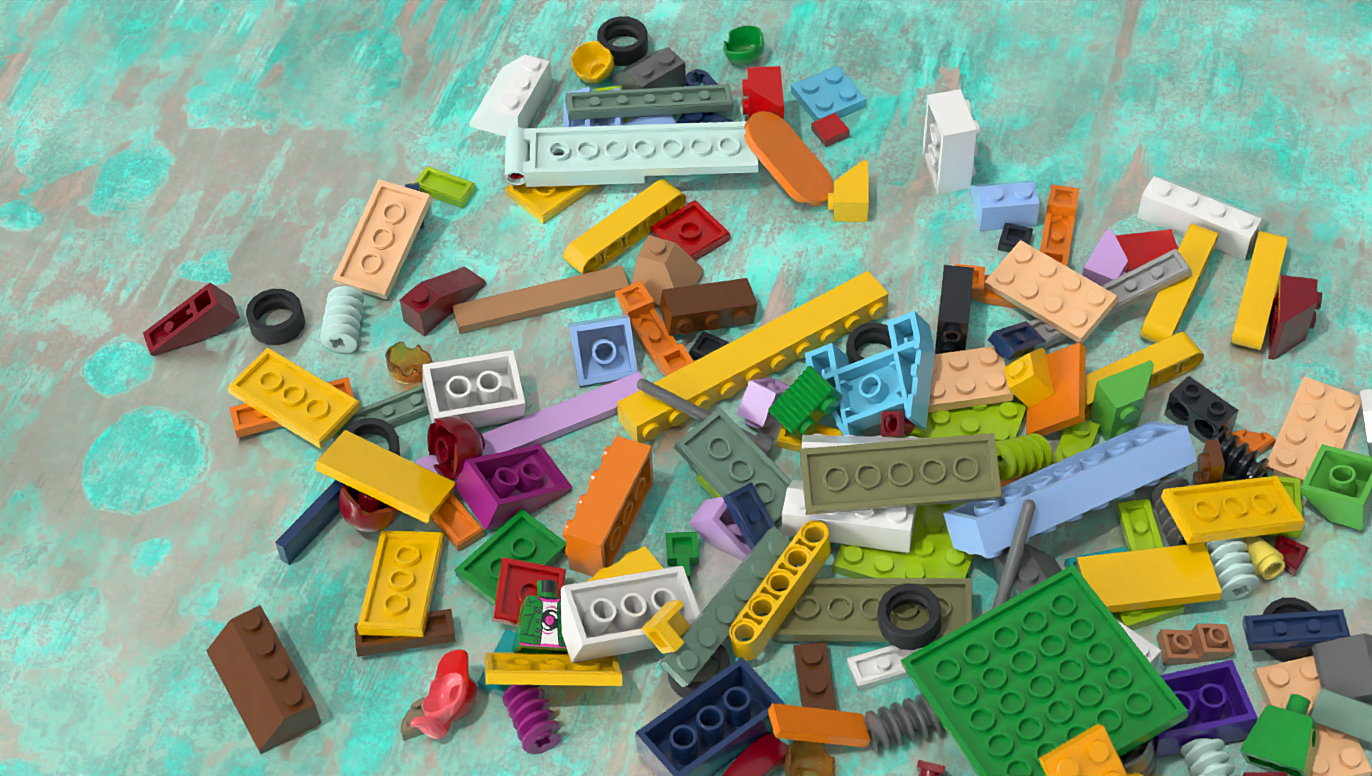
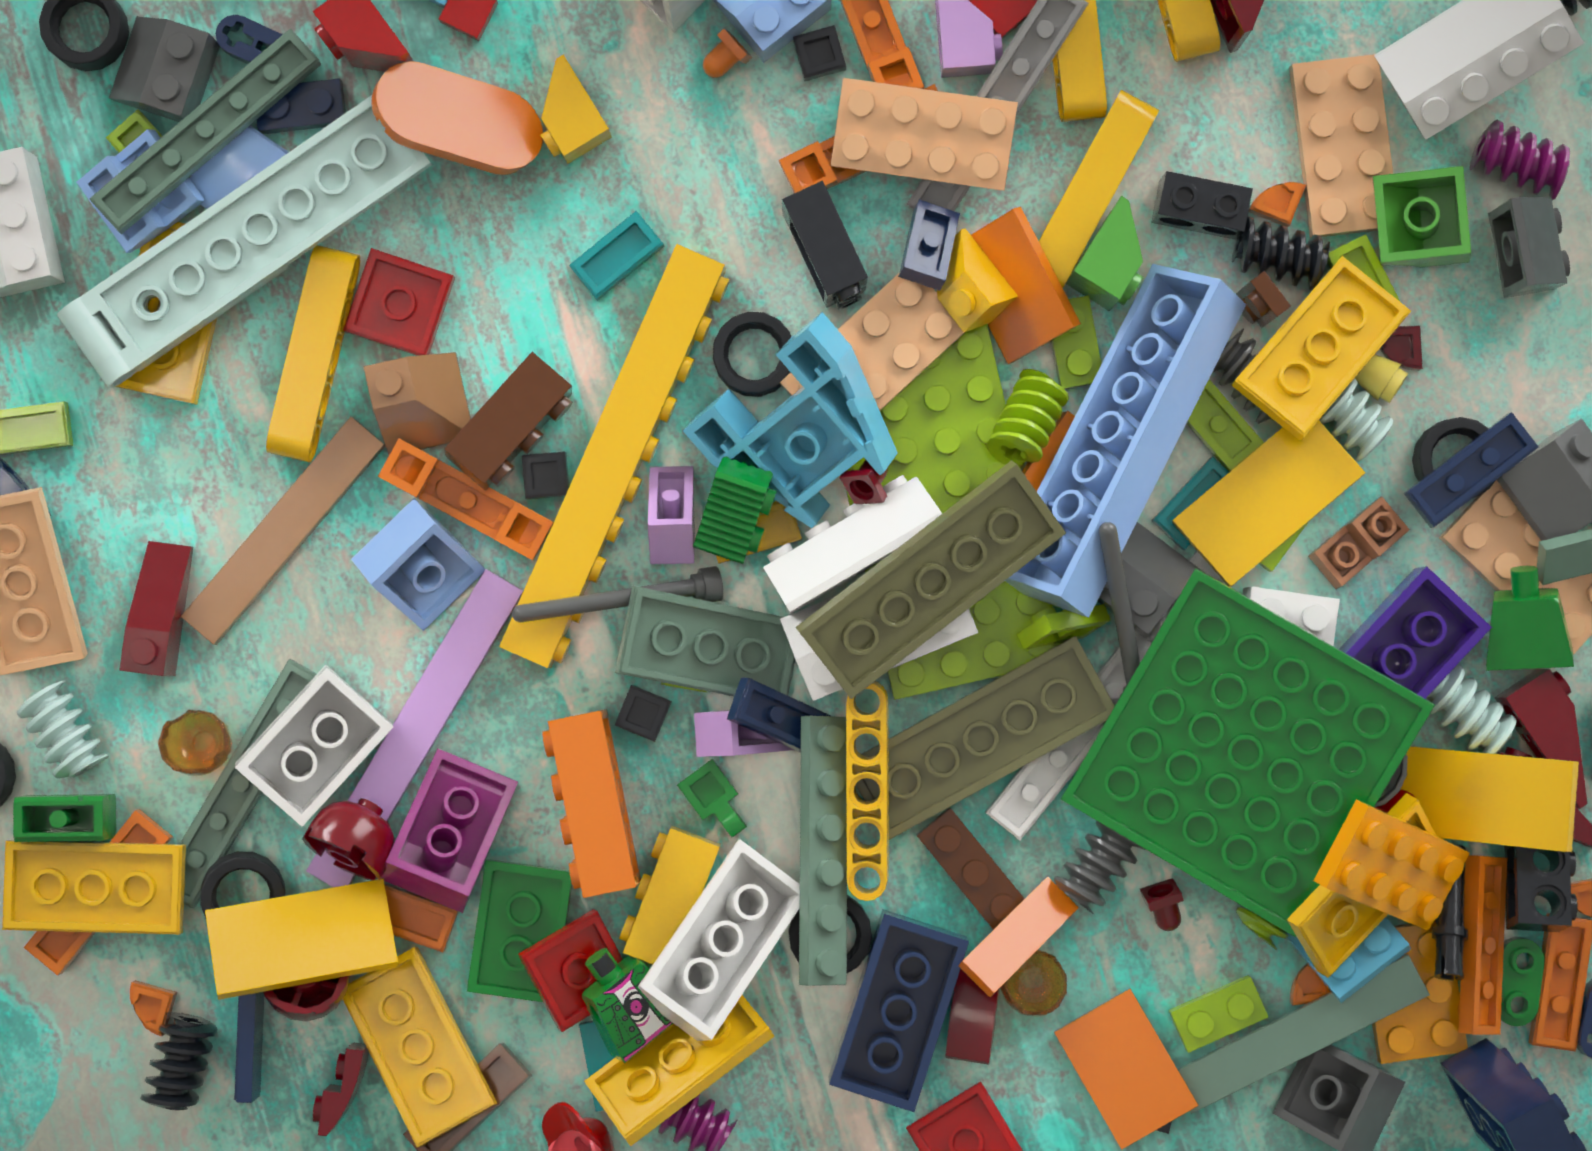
camera: 35 degrees left, 35 degrees up
yellow hair [571,41,614,84] -> none
yellow panel [641,599,690,654] -> none
black tyre [877,583,942,650] -> none
none -> green brick [13,794,116,842]
none -> orange tile [130,980,177,1036]
none -> black piece [140,1012,217,1110]
none -> dark red slope [313,1042,369,1136]
none -> teal tile [569,211,664,301]
none -> black tile [615,685,672,742]
none -> orange piece [703,29,753,78]
none -> lime plate [1017,604,1111,650]

